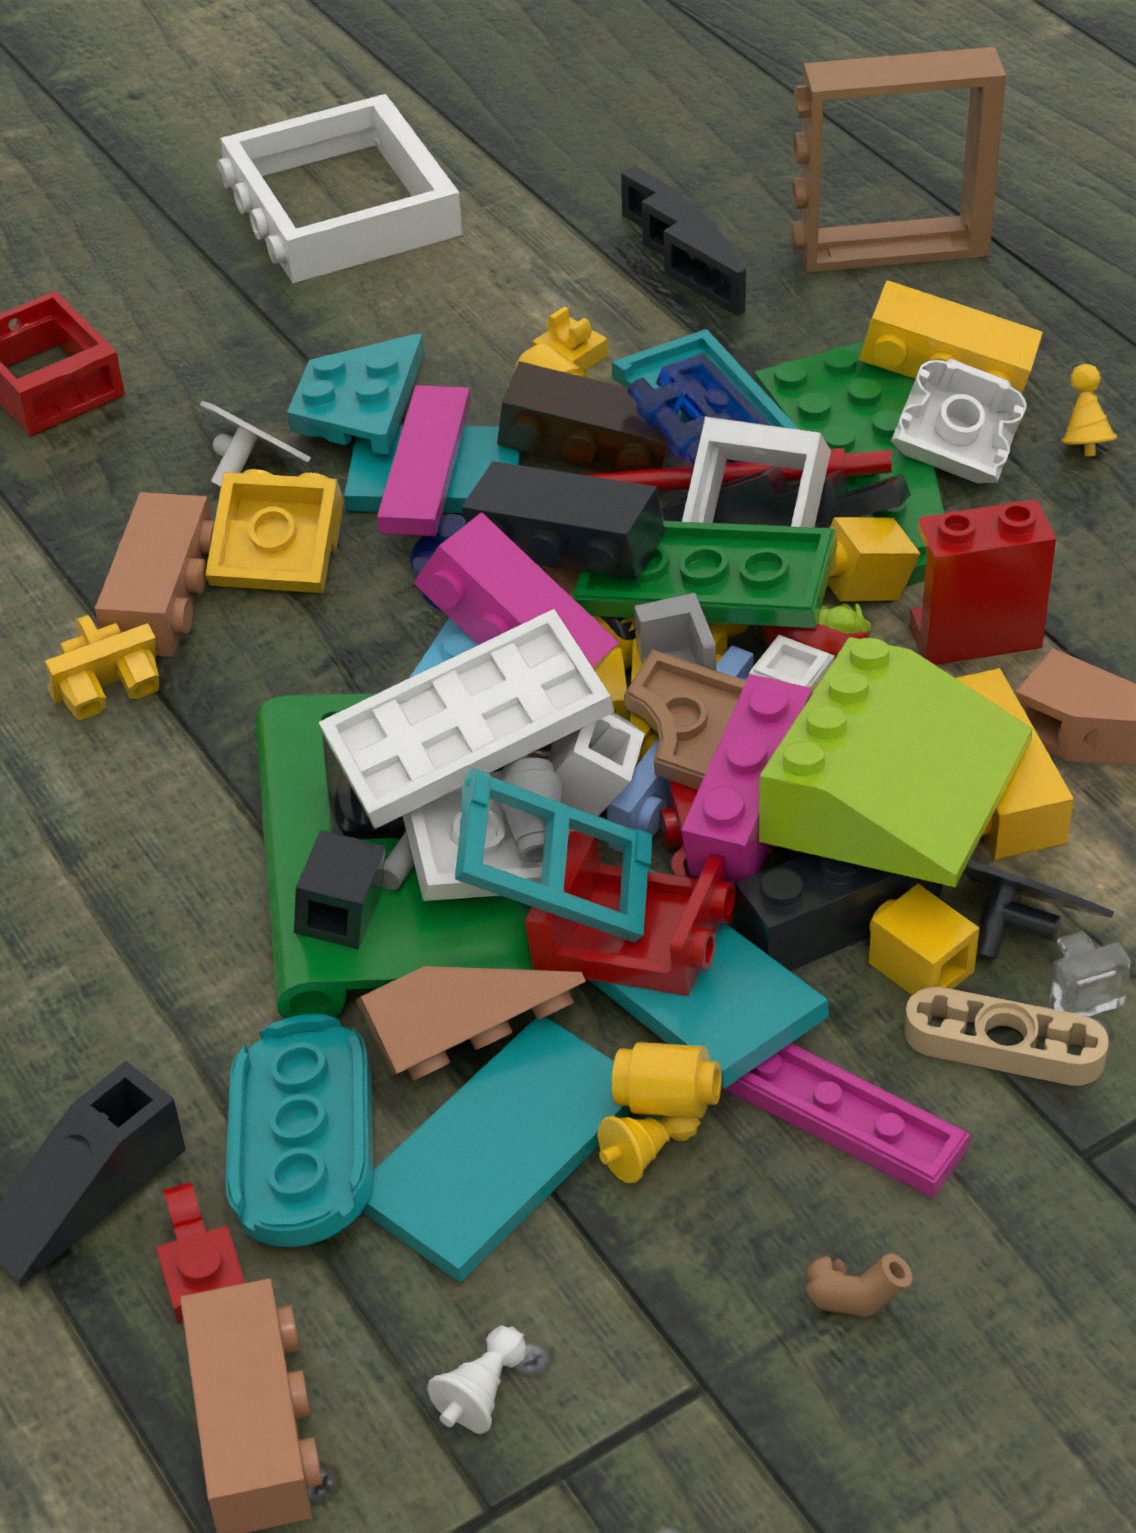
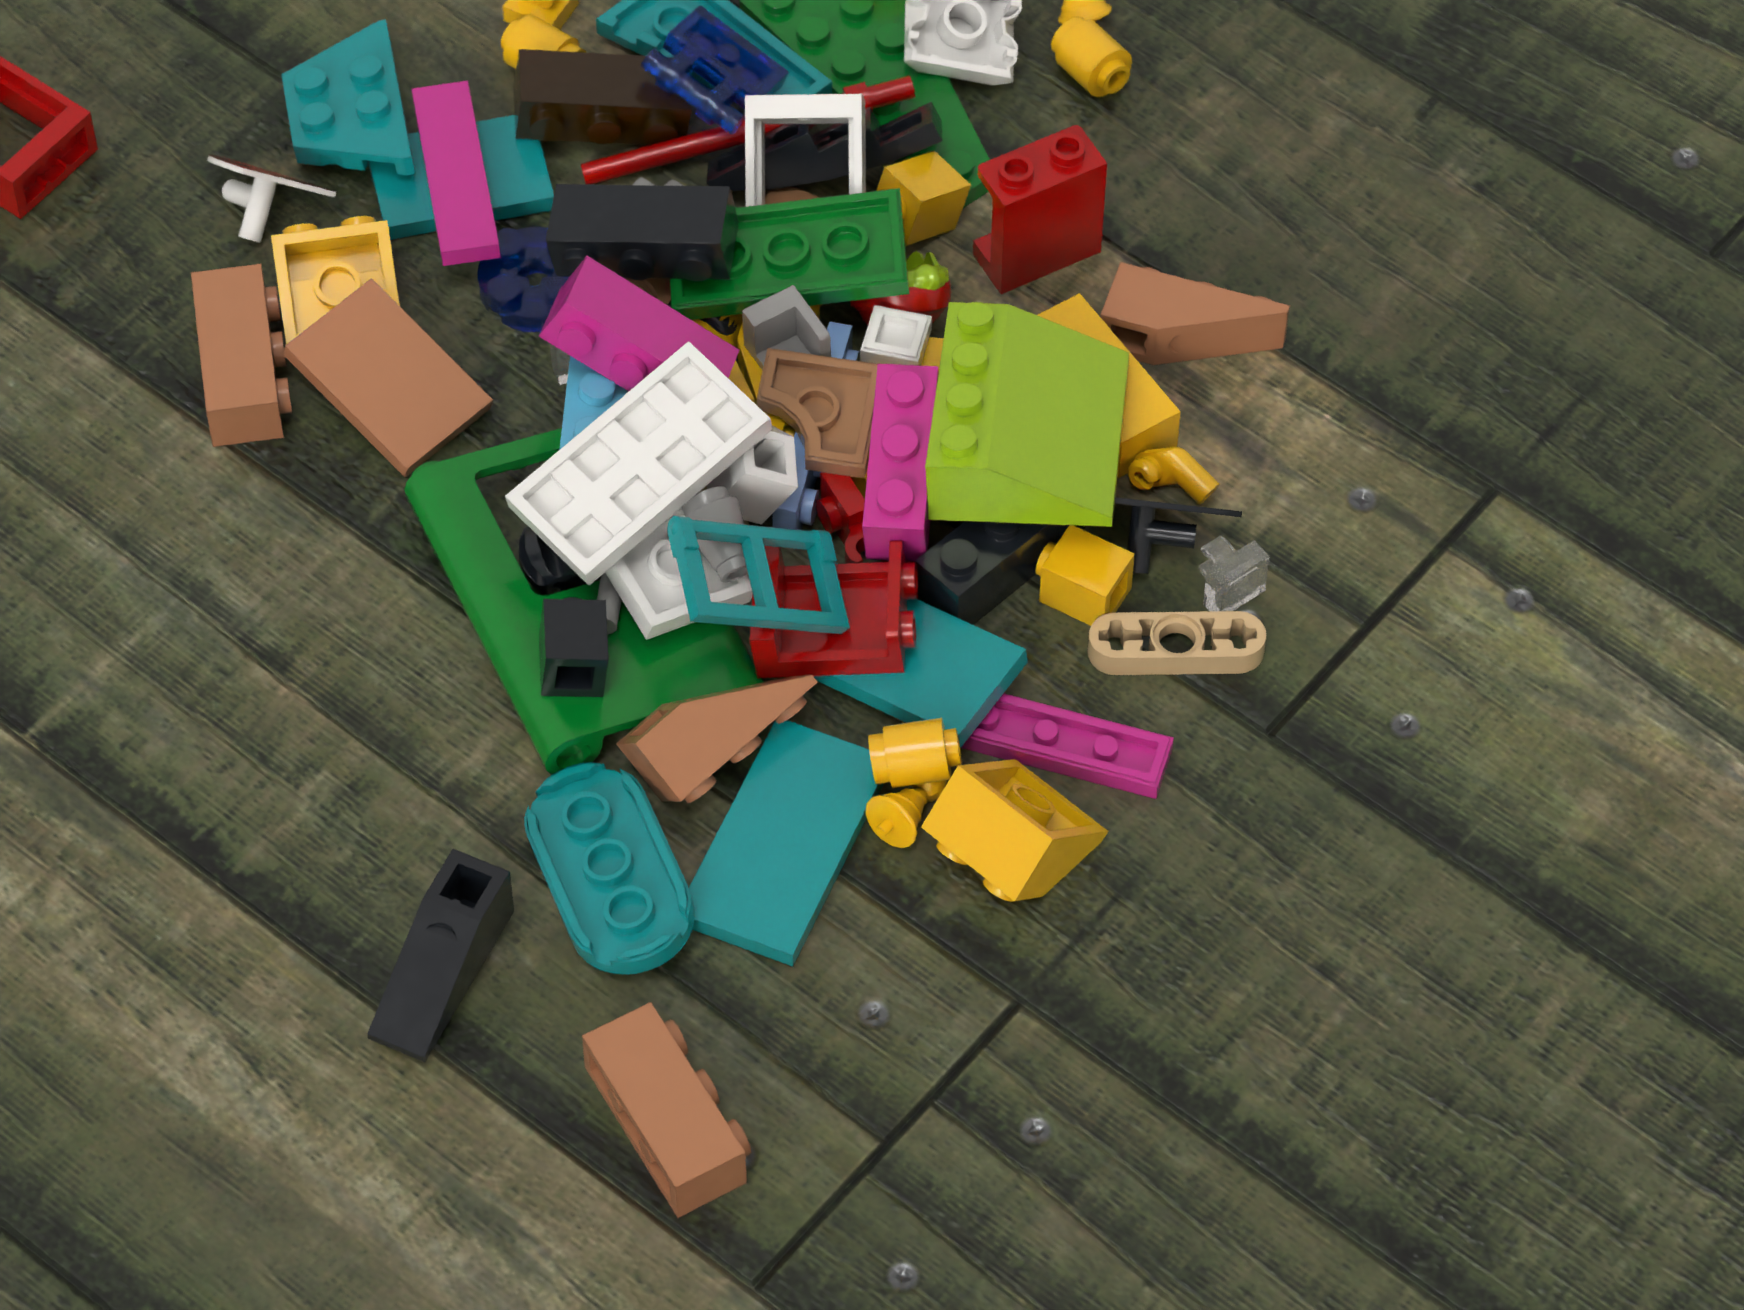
camera: 20 degrees left, 10 degrees up
yellow hips [45,615,159,721] -> none
red plate [156,1182,245,1323] -> none
white piece [427,1325,526,1434] -> none
medium nougat arm [806,1253,913,1317] -> none
none -> nougat tile [283,278,493,477]
none -> yellow slope [921,759,1108,902]
none -> yellow brick [1051,17,1132,97]
none -> yellow arm [1128,447,1220,505]

